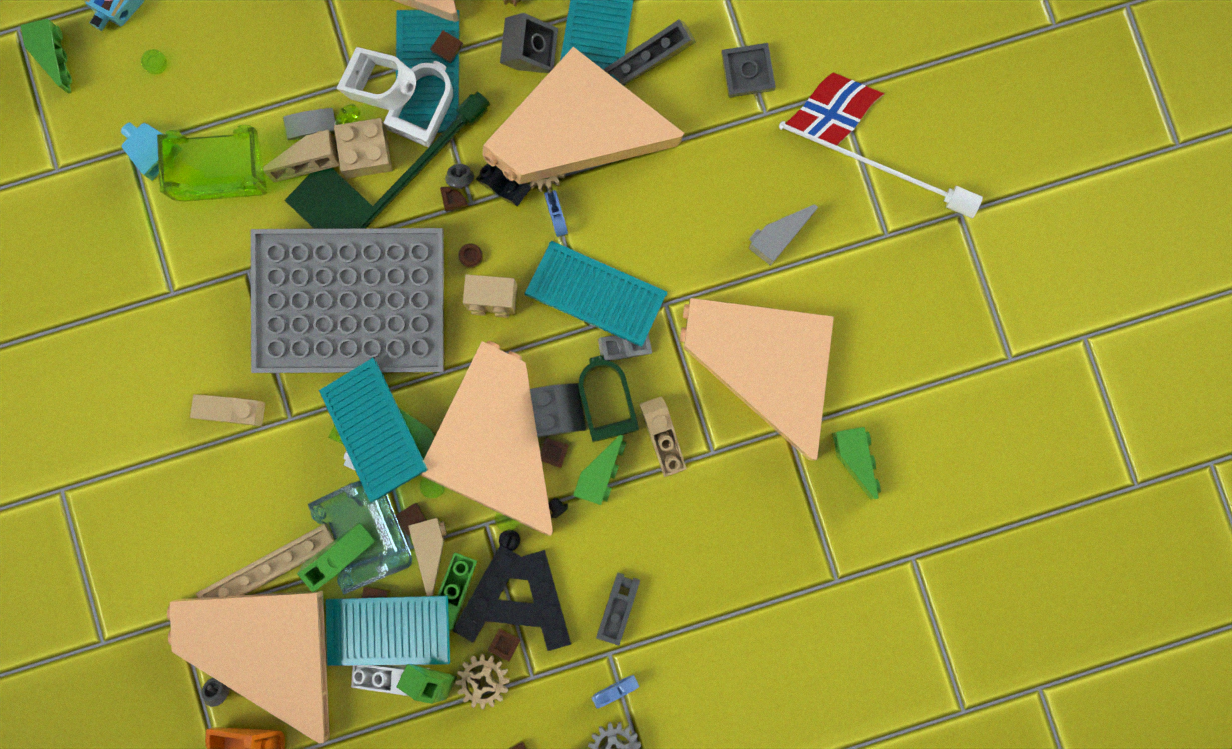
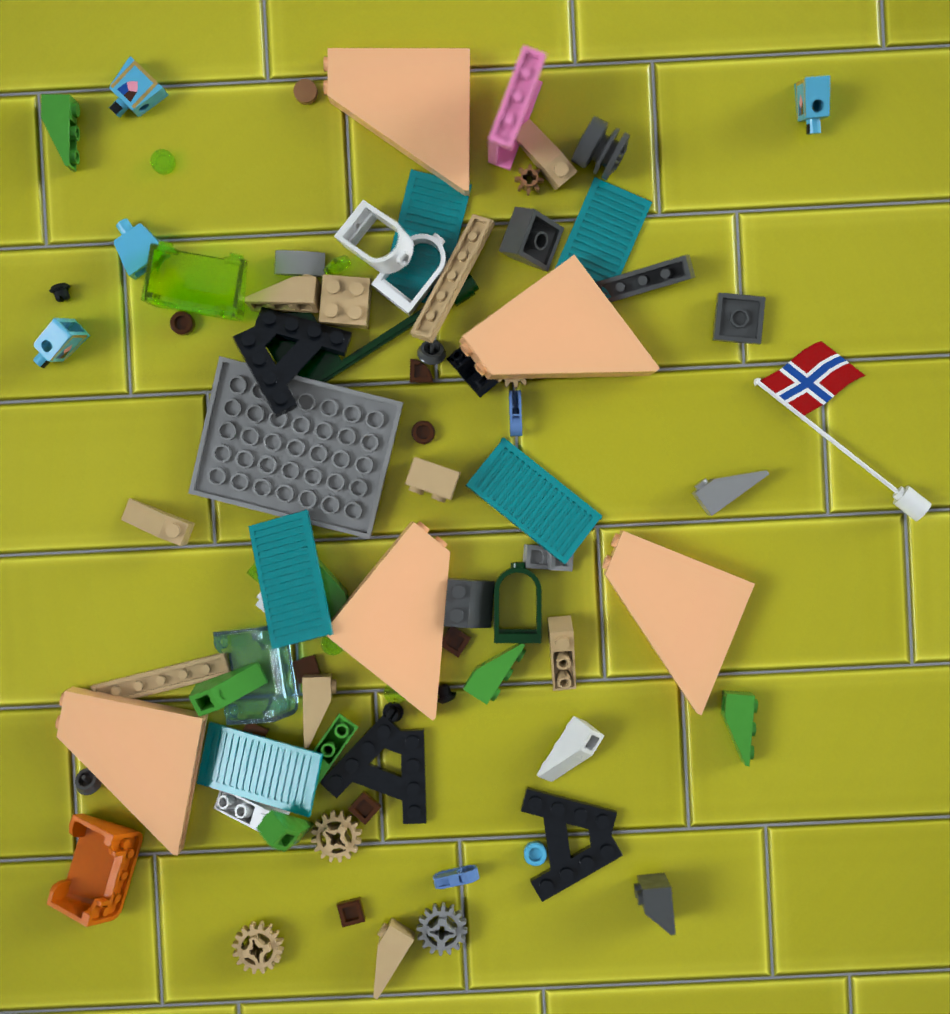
camera: 20 degrees right, 5 degrees up
reddish brown tile [430,30,463,64] -> none
dark grey plate [596,572,640,646] -> none
none -> medium azure torso [33,318,90,368]
none -> black piece [49,283,71,302]
none -> reddish brown tile [170,311,195,336]
none -> black plate [233,307,352,418]
none -> tan tile [410,214,495,343]
none -> black plate [521,787,623,902]
none -> medium azure tile [524,841,547,866]
none -> white slope [537,716,605,782]
none -> dark grey slope [634,873,676,935]

